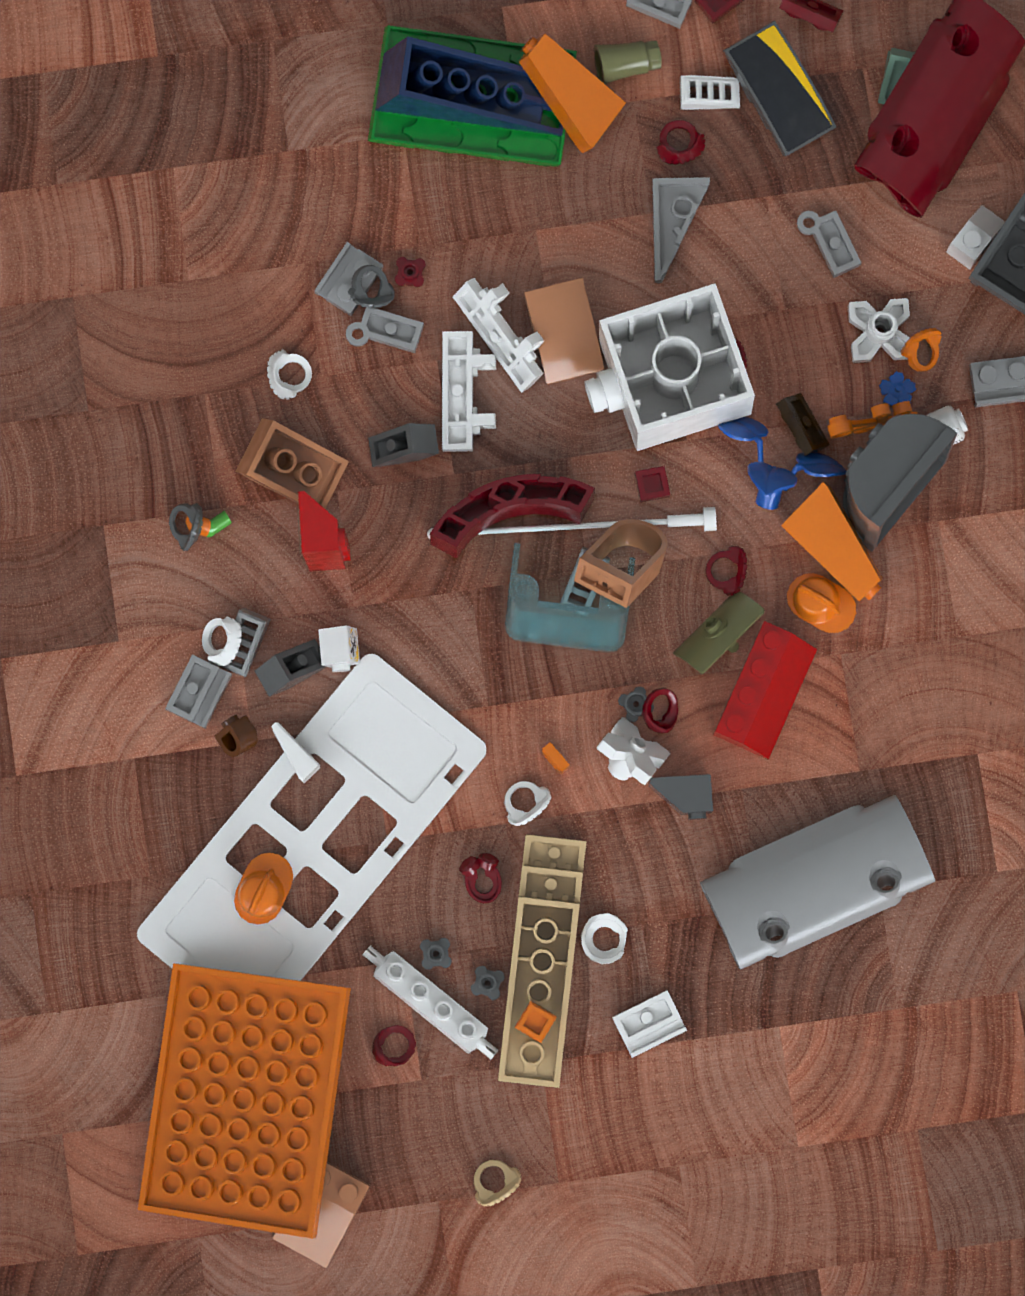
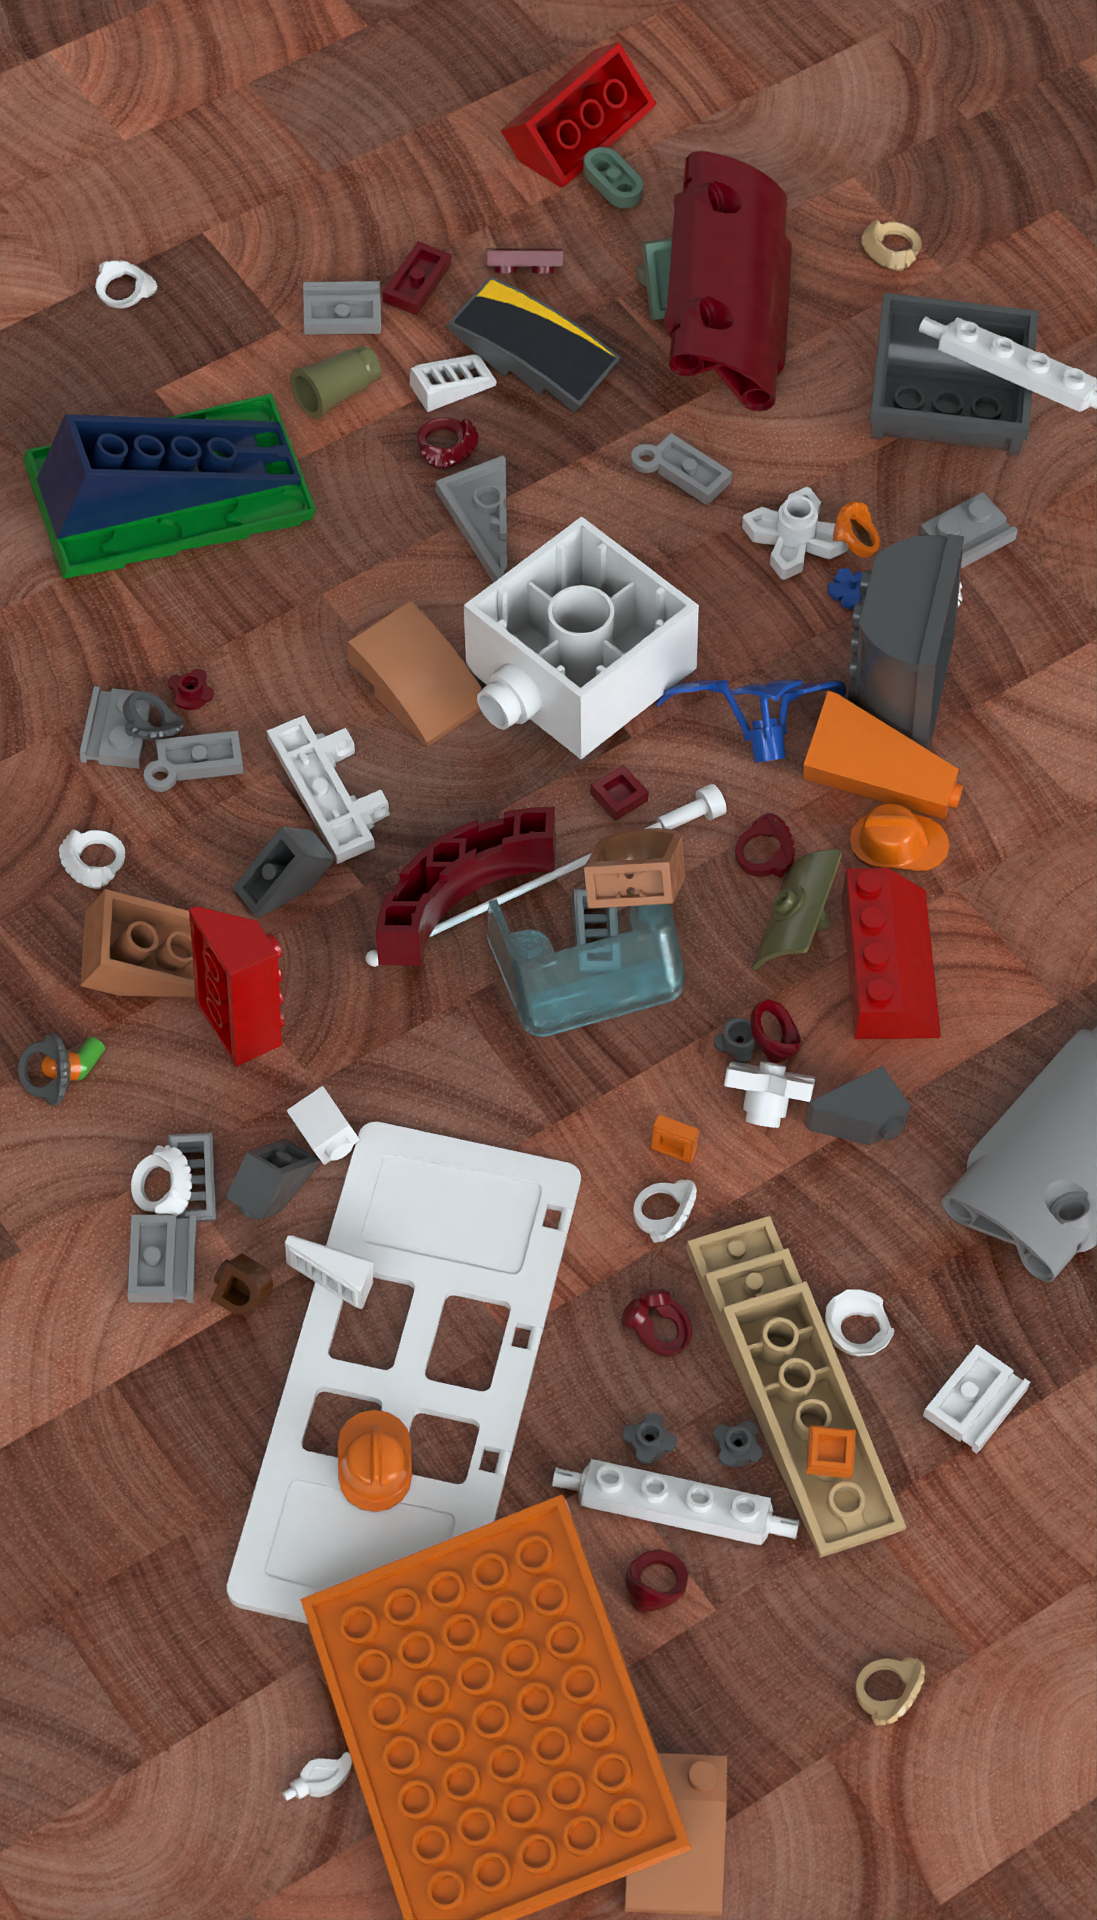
camera: 30 degrees left, 25 degrees down
white hinge [453,278,544,393] -> none
orange slope [519,33,626,153] -> none
dark brown plate [776,393,830,456] -> none
orange plant [827,401,918,439] -> none
white slope [946,205,1005,270] -> none
none -> white piece [282,1752,352,1801]

